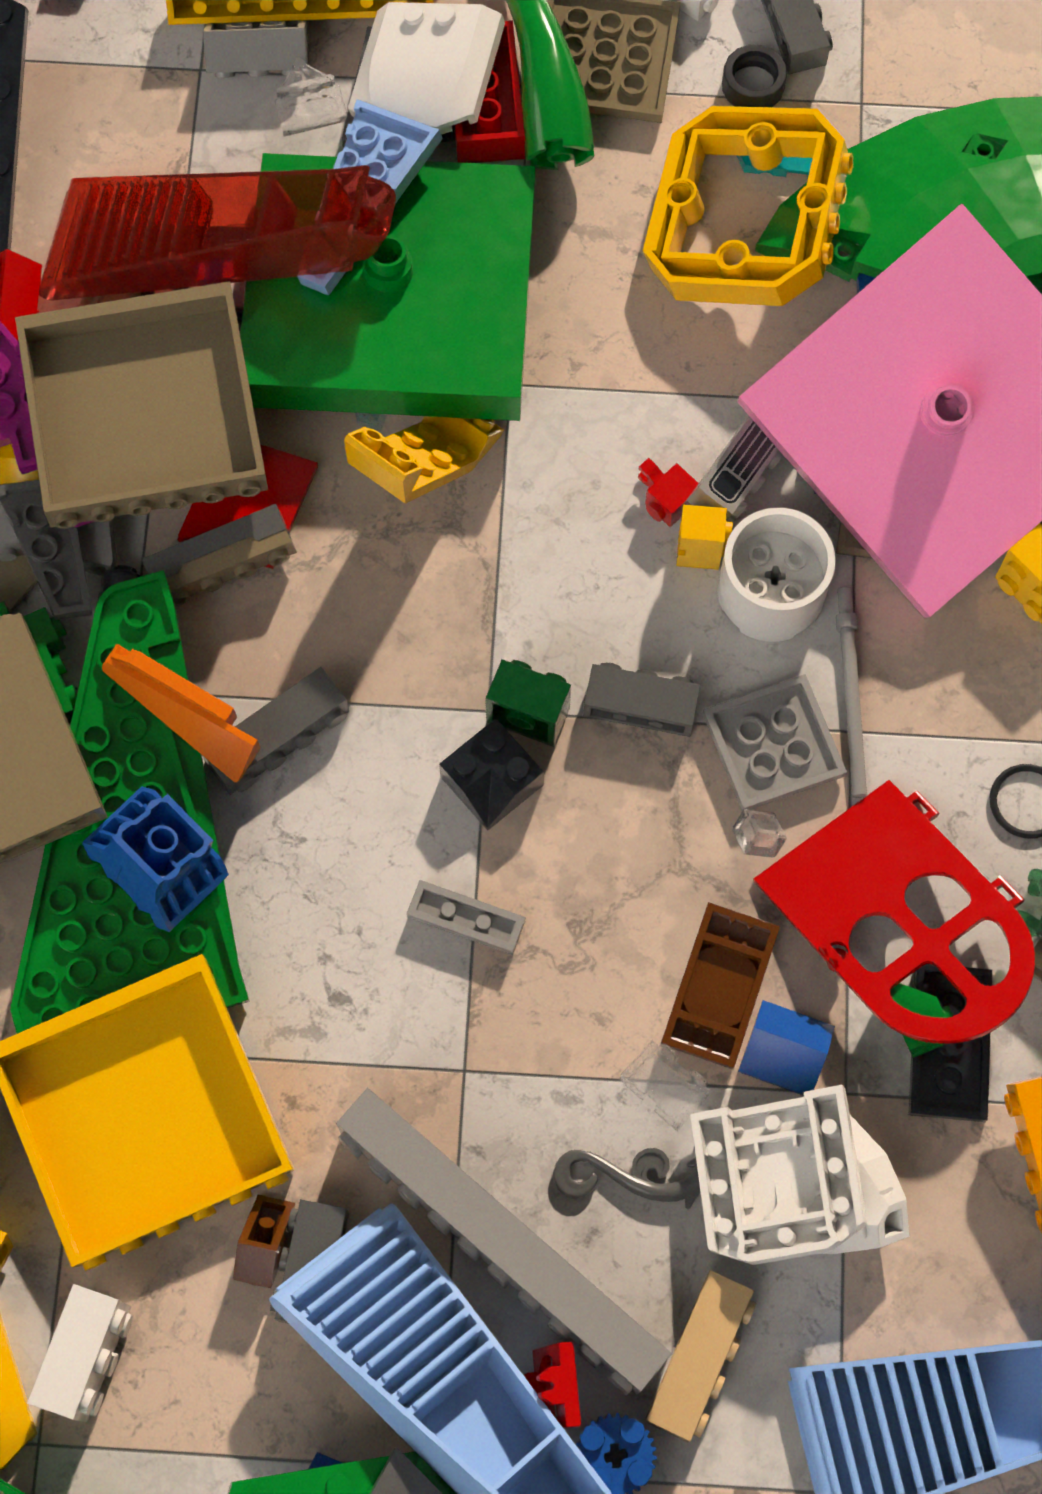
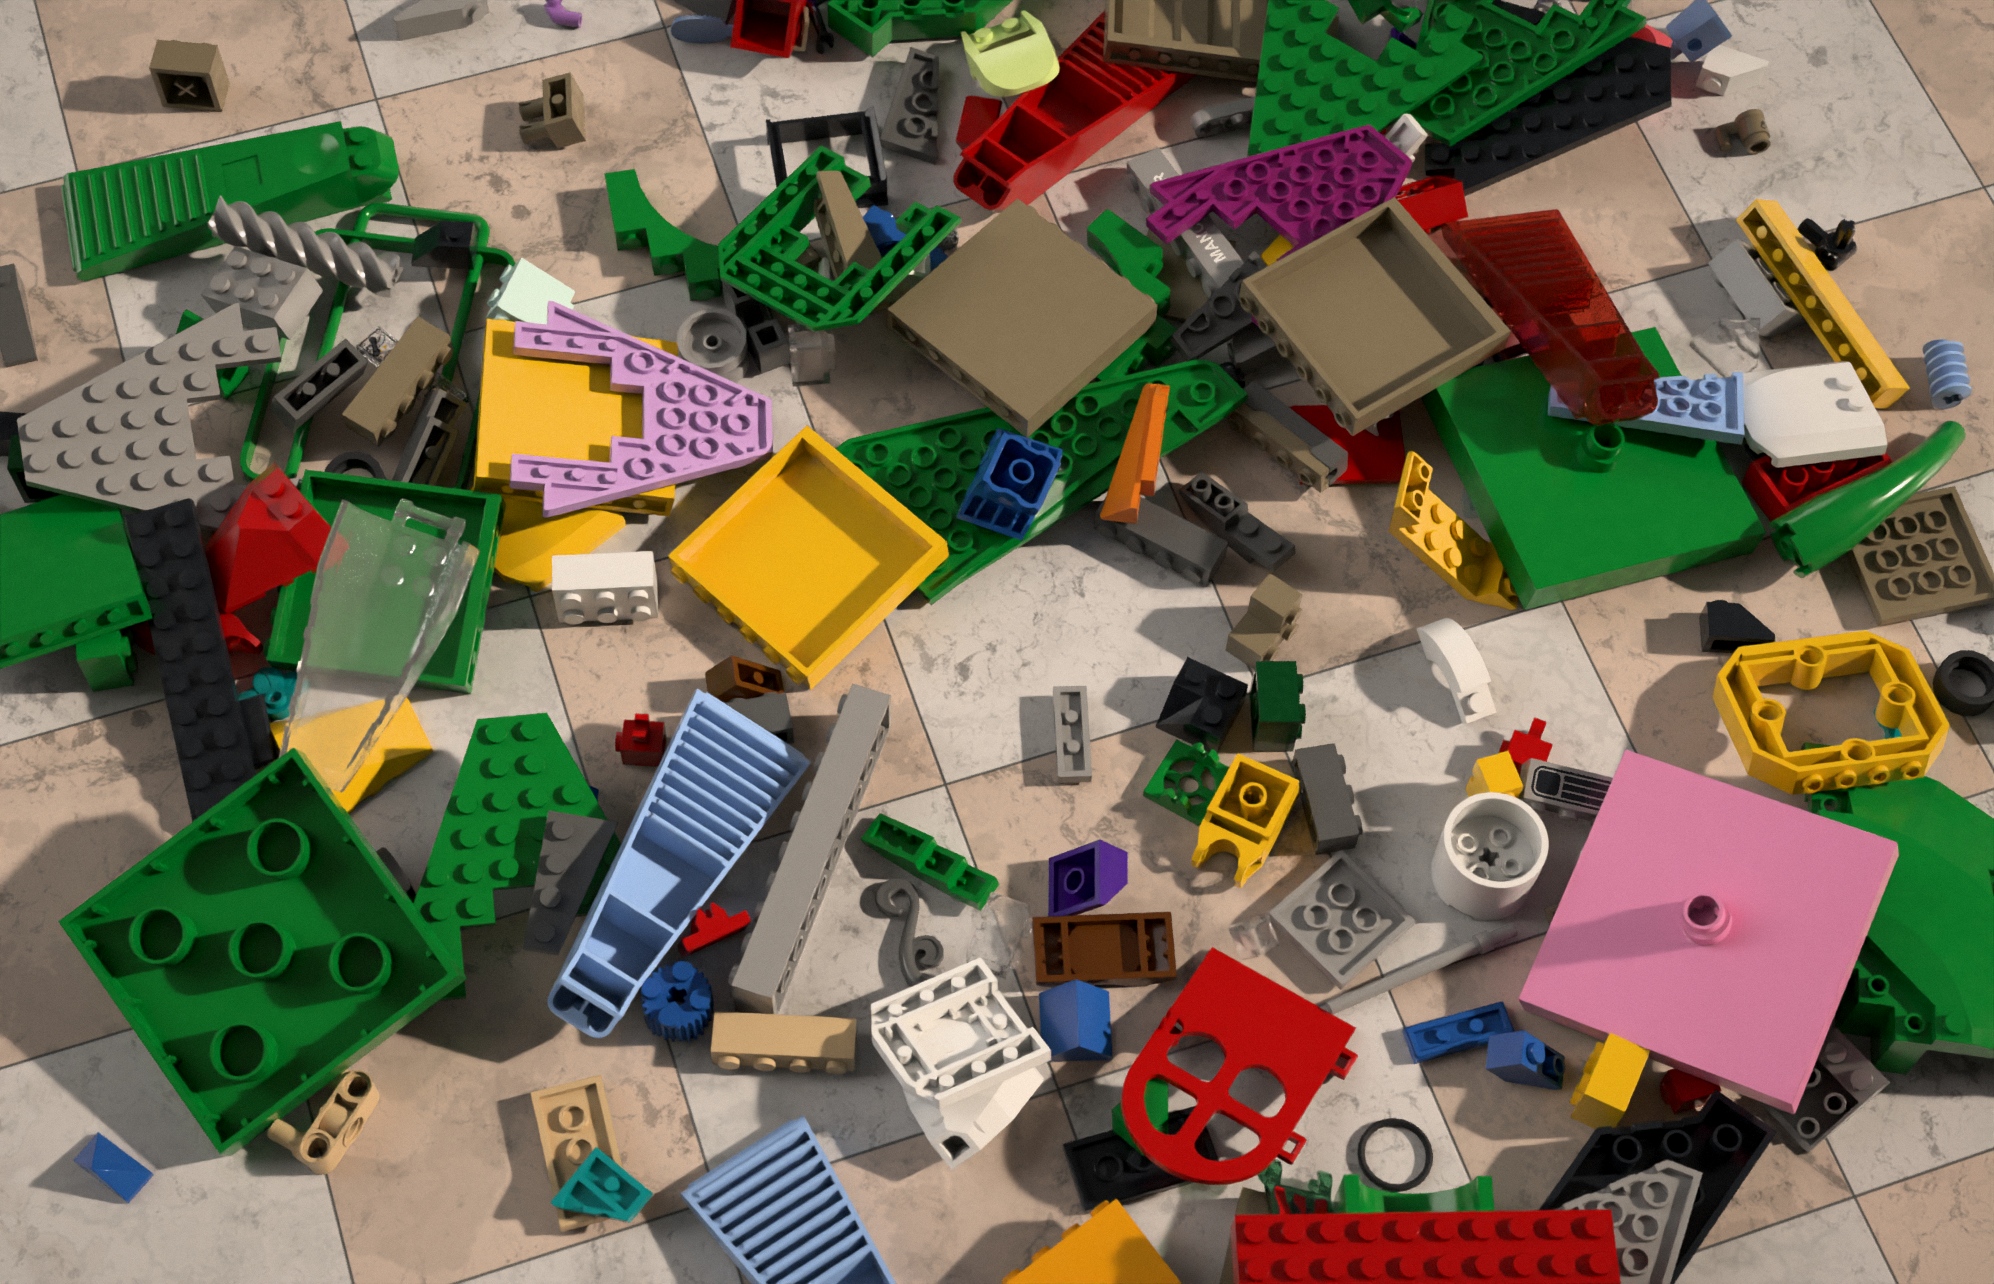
camera: 65 degrees right, 10 degrees down
none -> red brick [615,713,667,767]
none -> green slope [861,813,999,911]
none -> dark purple slope [1048,839,1128,916]
none -> green piece [1143,739,1229,826]
none -> dark grey slope [1179,471,1296,573]
none -> yellow brick [1191,753,1299,889]
none -> dark tan brick [1225,573,1303,669]
none -> blue tile [1402,1001,1515,1064]
none -> white arch [1417,618,1496,724]
none -> blue slope [1486,1030,1565,1090]
none -> black slope [1699,600,1775,653]

